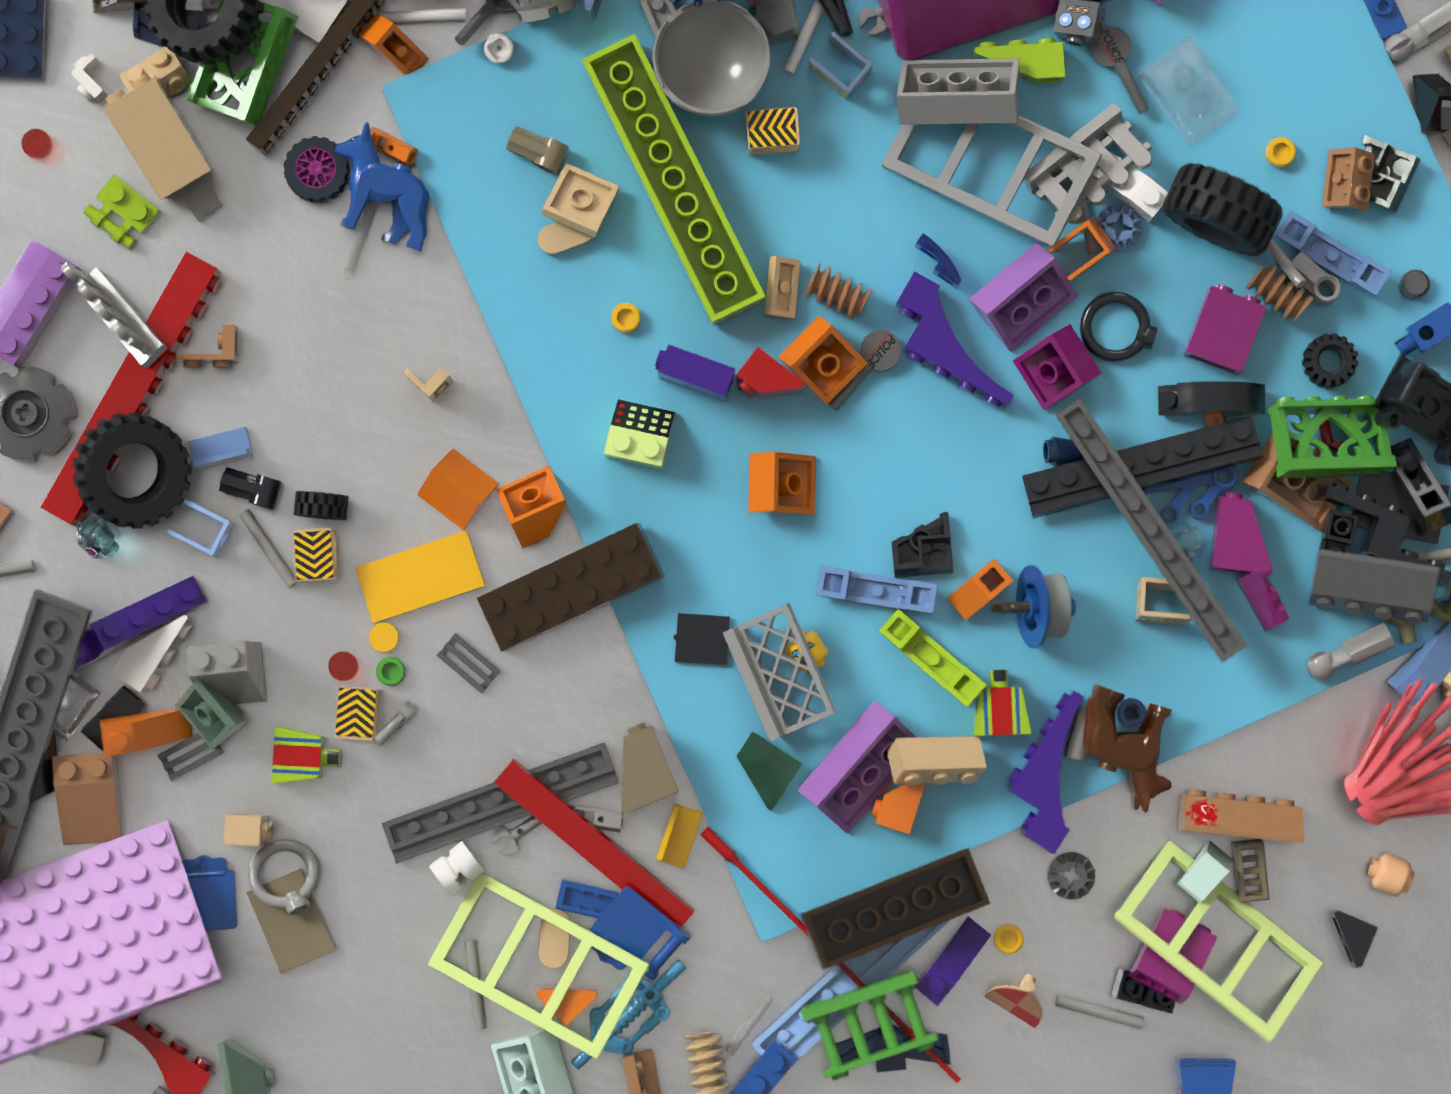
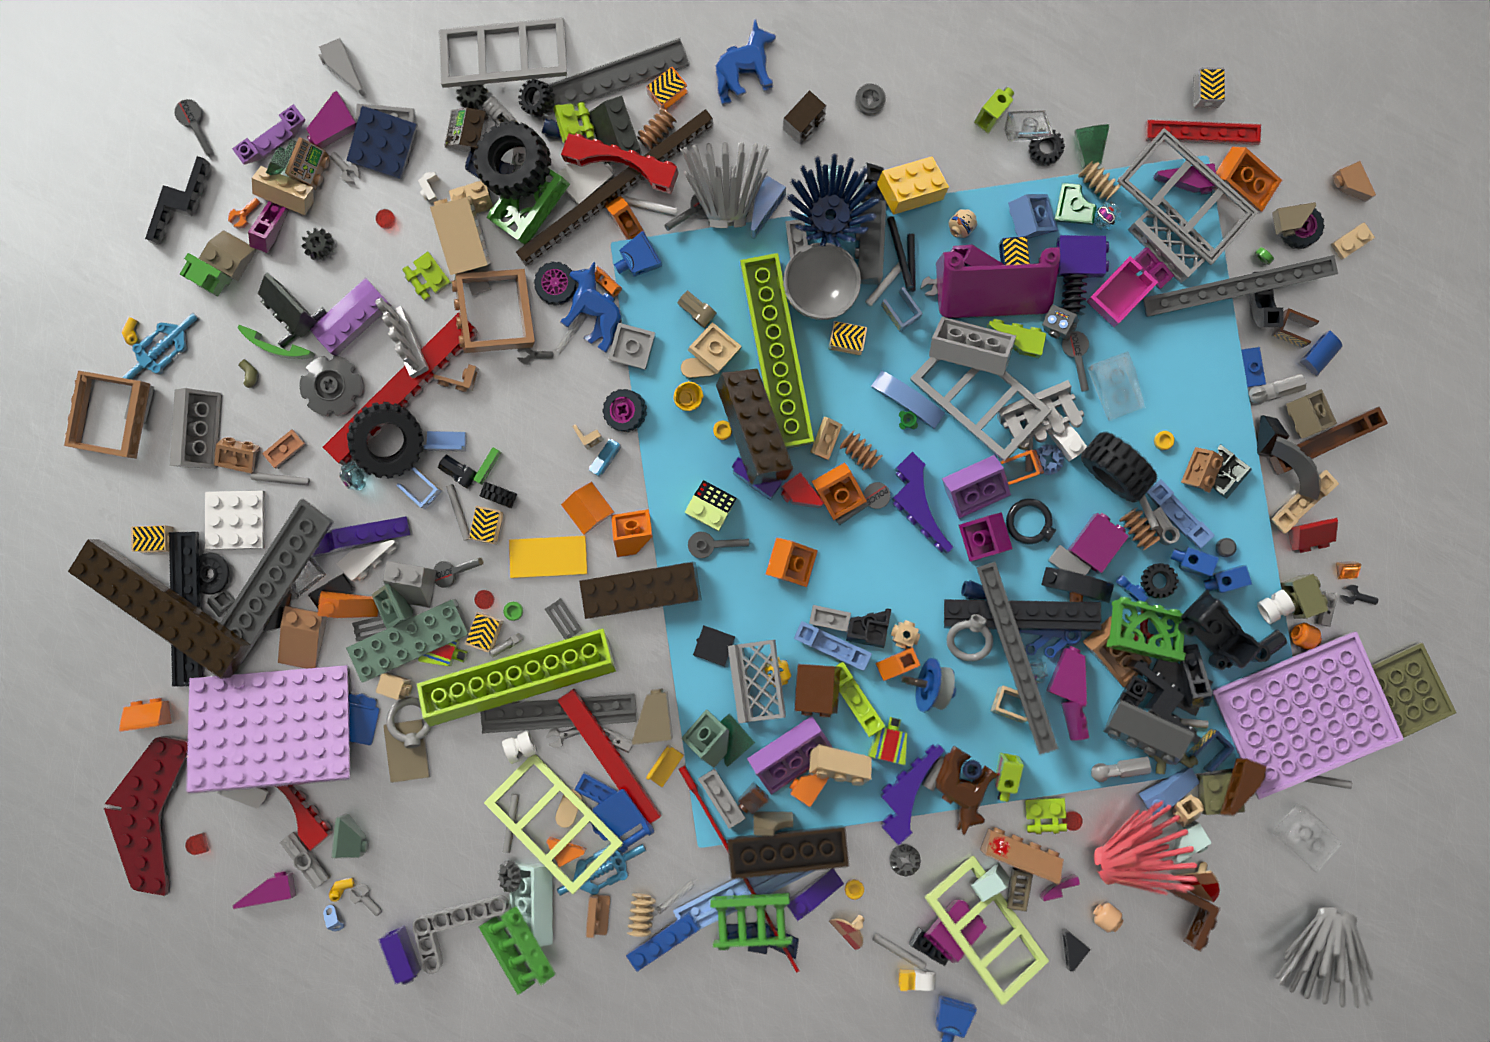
camera: 15 degrees right, 0 degrees up
yellow tile [369,623,399,652] -> none
white tile [484,32,514,63] -> none
clear blue slope [915,233,962,289] -> none
none -> sand green bracket [346,599,468,683]
none -> lime brick [417,628,616,727]
none -> dark grey piece [434,558,484,588]
none -> medium nougat window [452,269,535,353]
none -> bright green tile [474,447,502,485]
none -> dark grey gear [497,861,521,892]
none -> dark grey bar [517,348,554,365]
none -> dark azure slope [589,439,621,477]
none -> black wheel [602,389,647,432]
none -> light grey plate [608,323,656,370]
none -> blue torso [614,231,662,277]
none -> yellow hair [673,382,704,411]
none -> sand green slope [681,709,729,768]
none -> dark grey piece [688,531,749,558]
none -> light grey plate [698,768,746,829]
none -> dark brown brick [716,369,794,485]
none -> reddish brown slope [738,782,769,814]
none -> dark tan tile [754,811,793,836]
none -> reddish brown brick [795,664,841,717]
none -> light grey plate [809,605,851,632]
none -> medium blue slope [871,371,945,429]
none -> tan brick [891,620,920,649]
none -> green plate [899,411,918,430]
none -> leg [899,969,936,991]
none -> light grey piece [947,614,993,661]
none -> lime torso [995,752,1024,802]
none -> lime plate [1025,798,1067,835]
none -> magenta slope [1040,874,1080,901]
none -> light grey tile [1048,545,1091,575]
none -> clear red tile [1062,811,1083,831]
none -> blue plate [1115,575,1148,602]
none -> blue torso [1170,547,1219,579]

